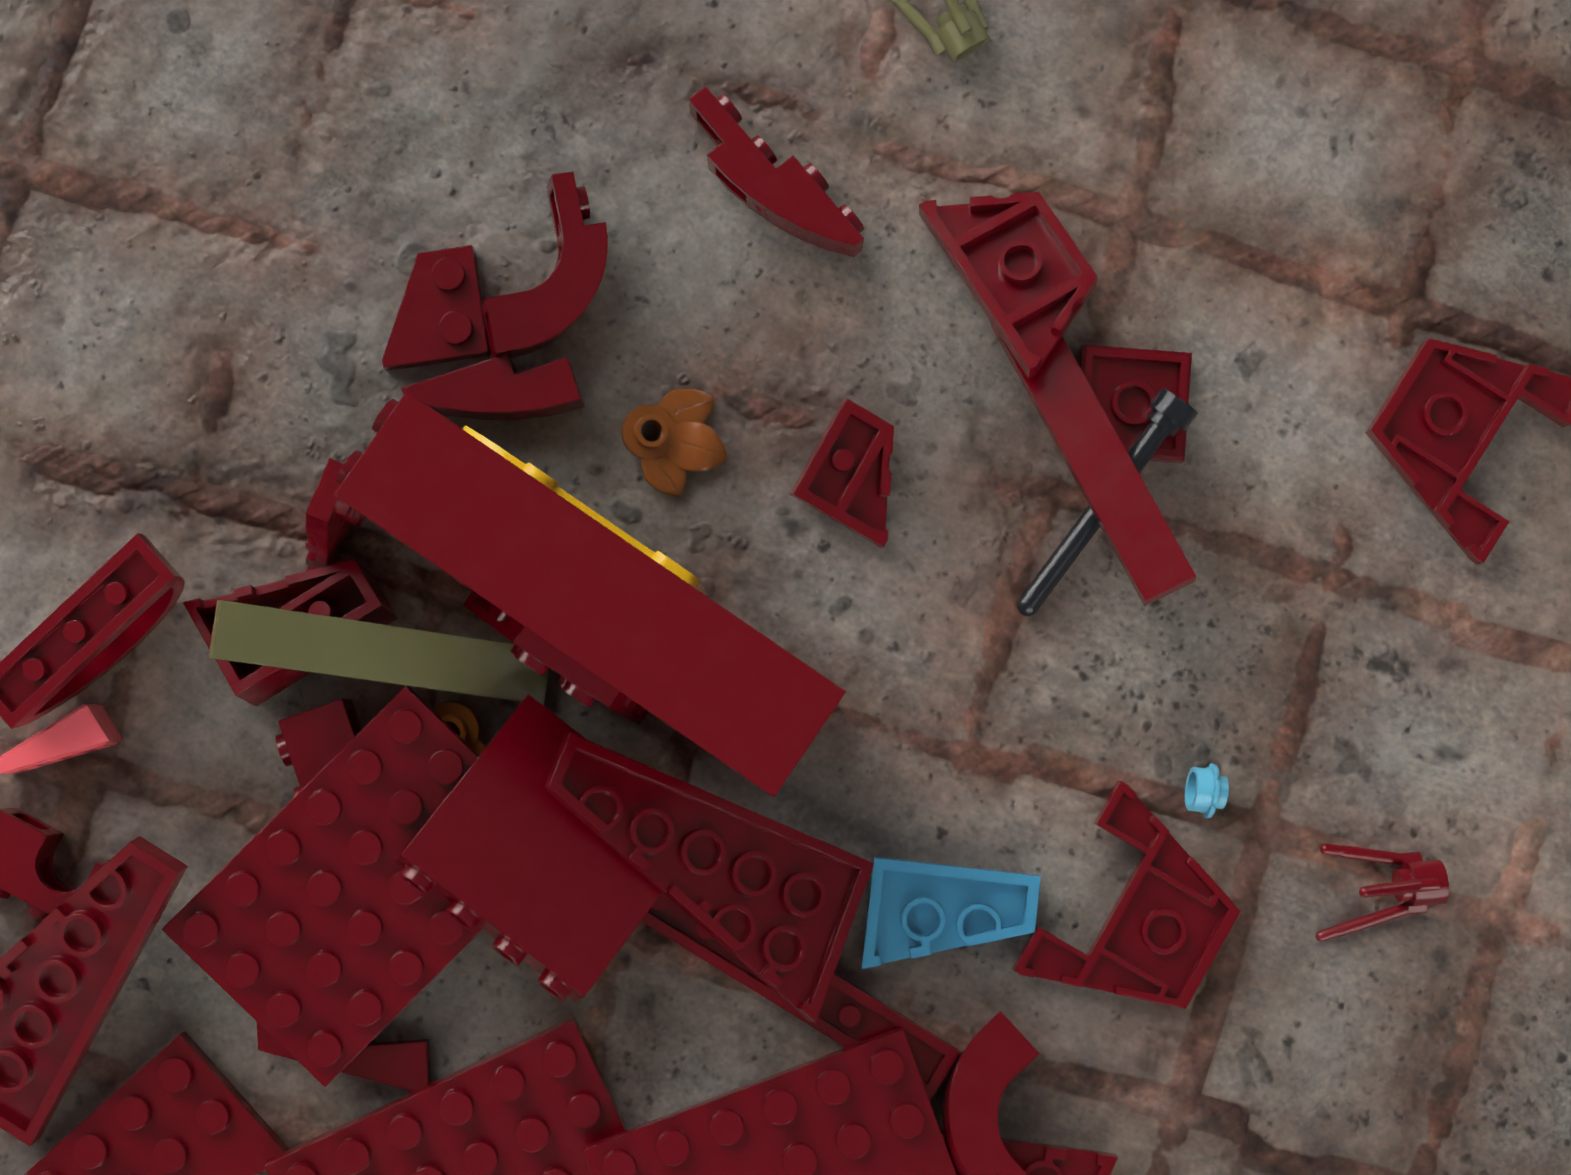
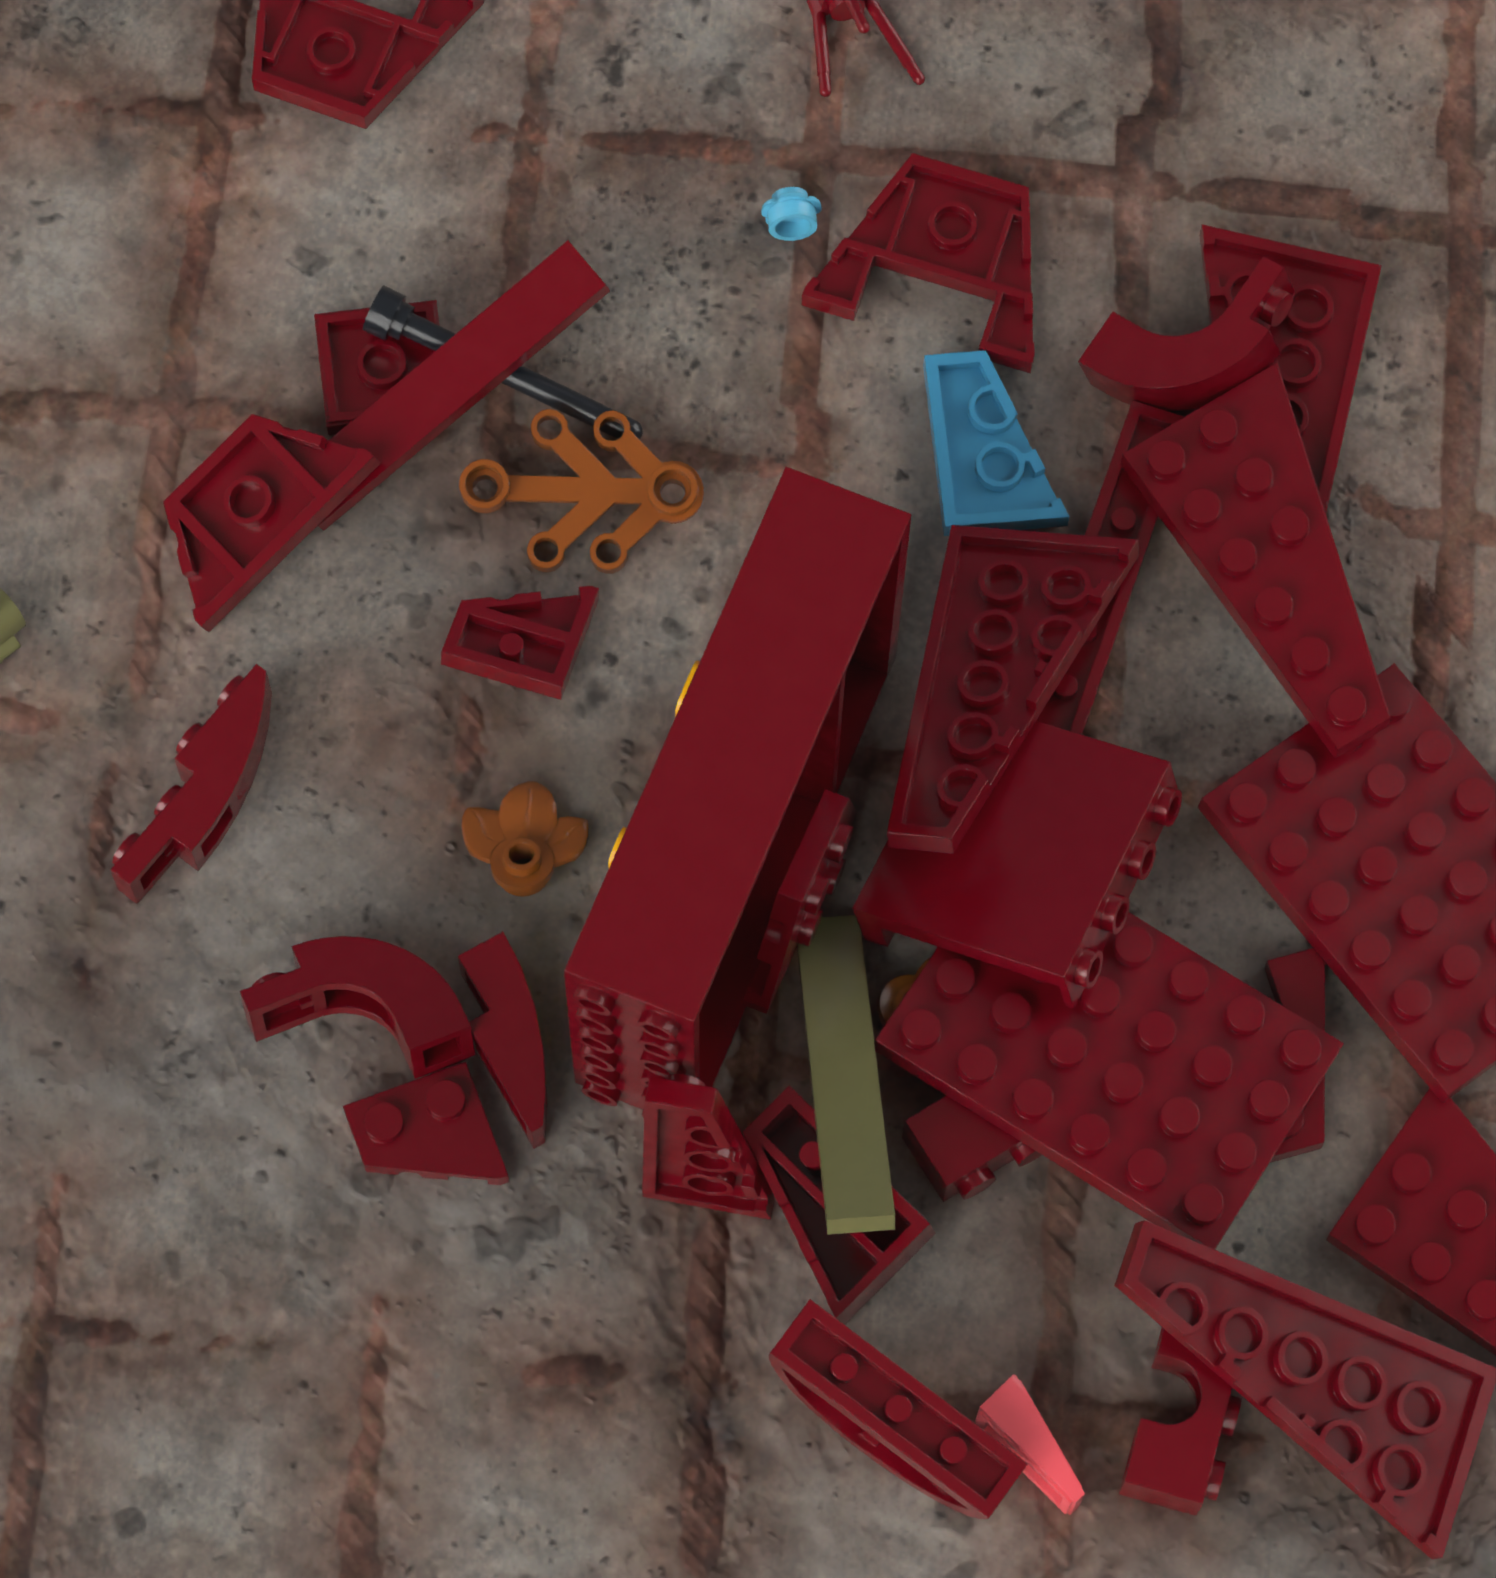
camera: 100 degrees left, 15 degrees down
none -> dark orange plant [459,409,704,574]

